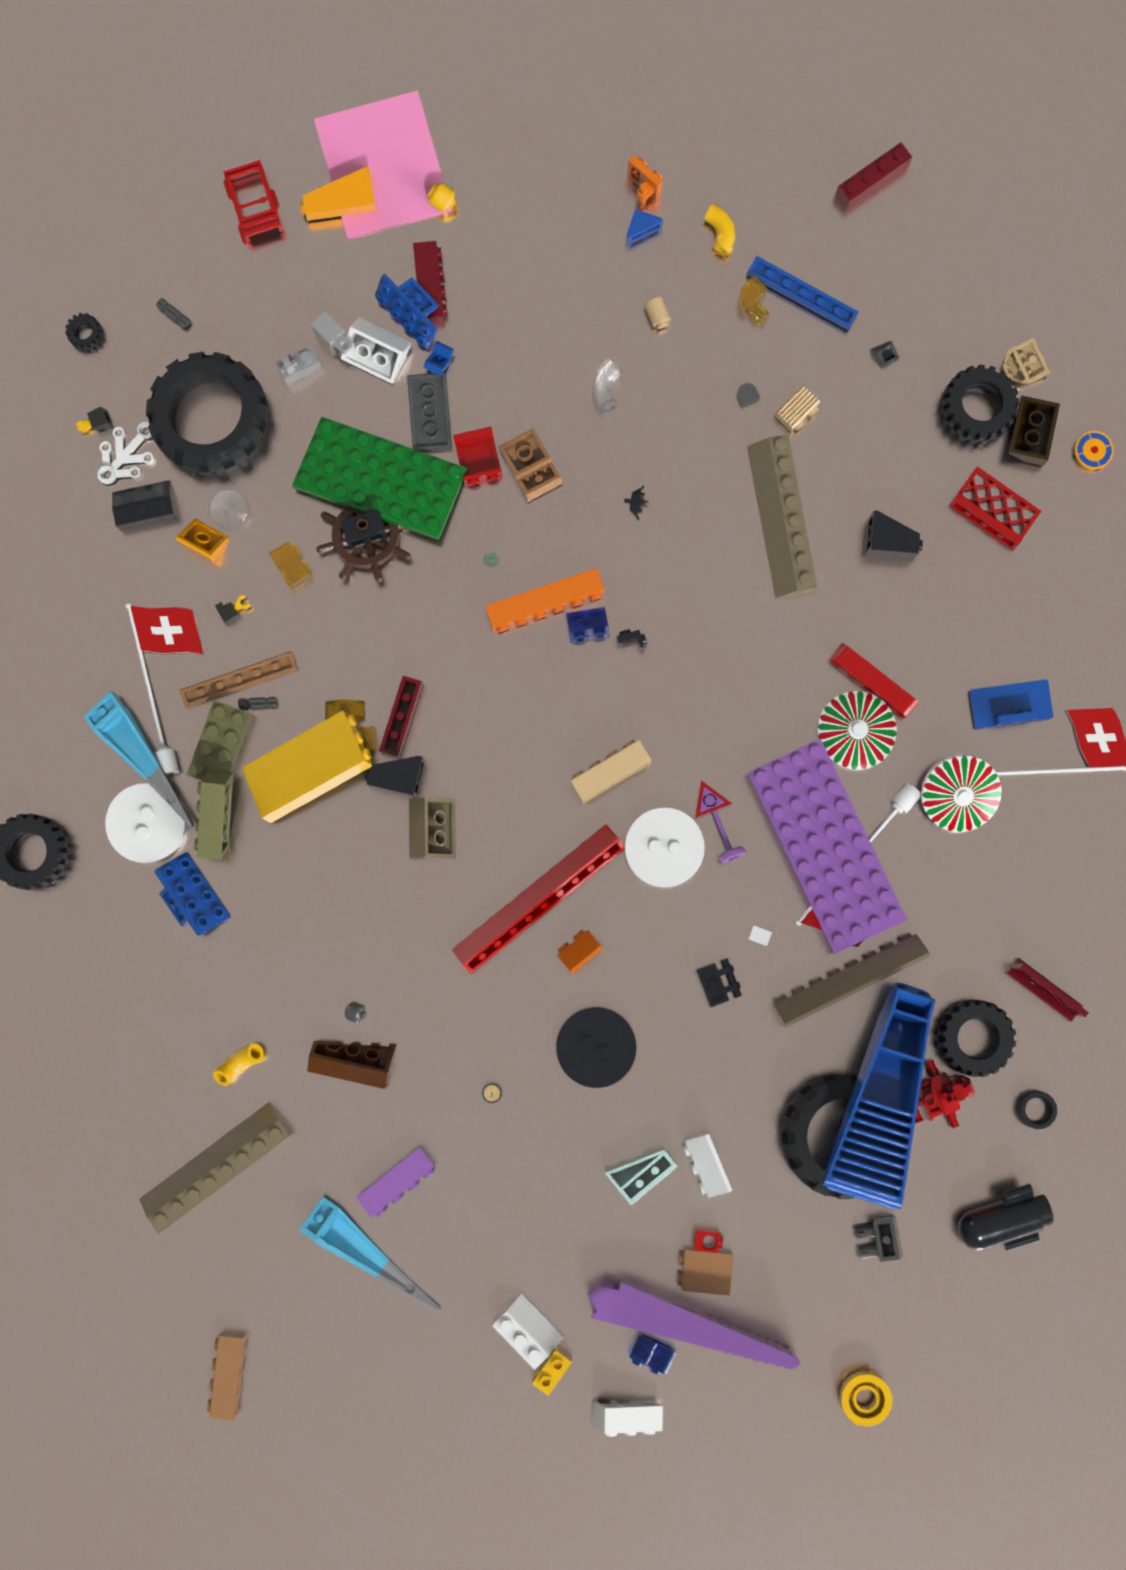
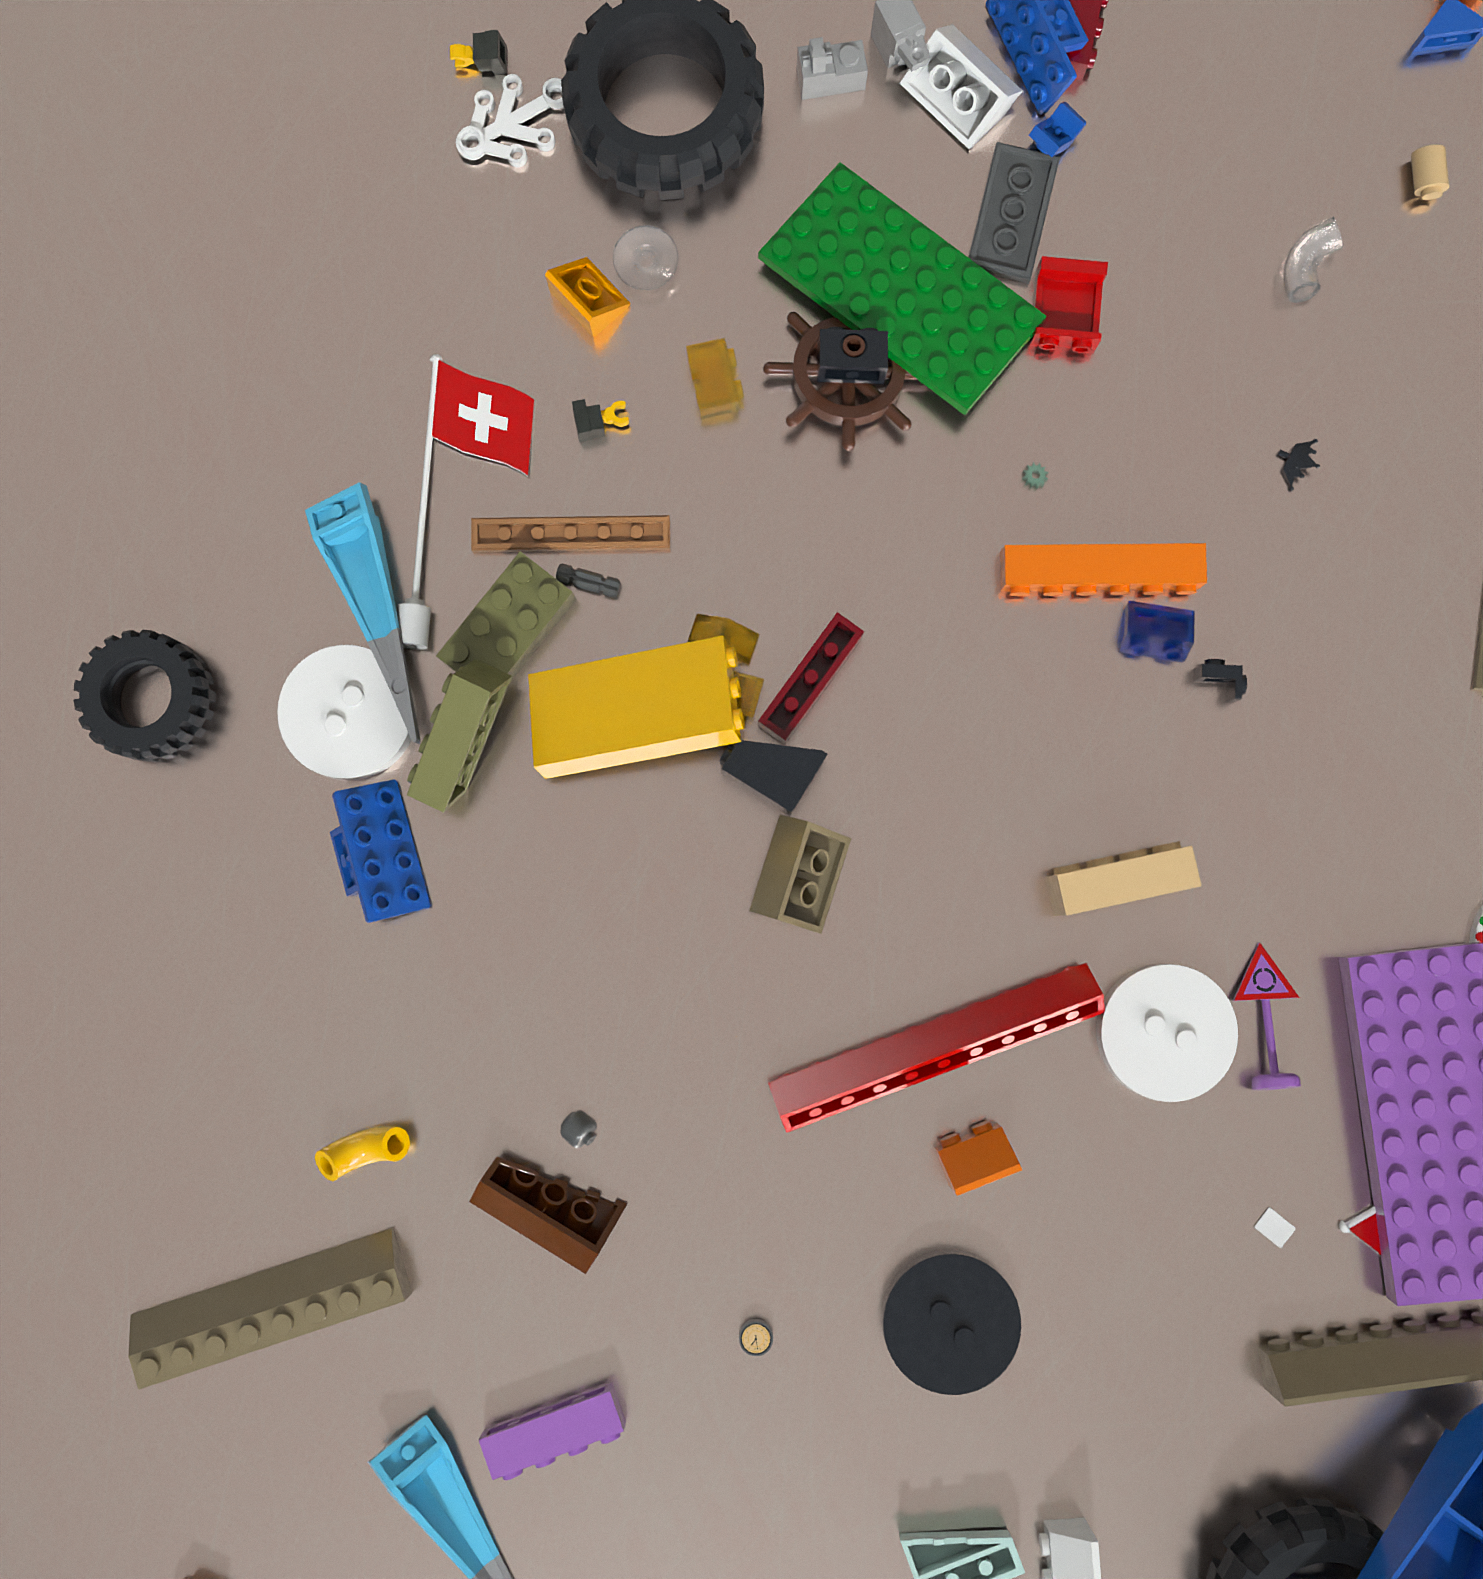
camera: 20 degrees right, 0 degrees up
black slope [112,480,178,531] -> none
medium nougat slope [499,428,562,502] -> none
black plate [696,958,742,1007] -> none

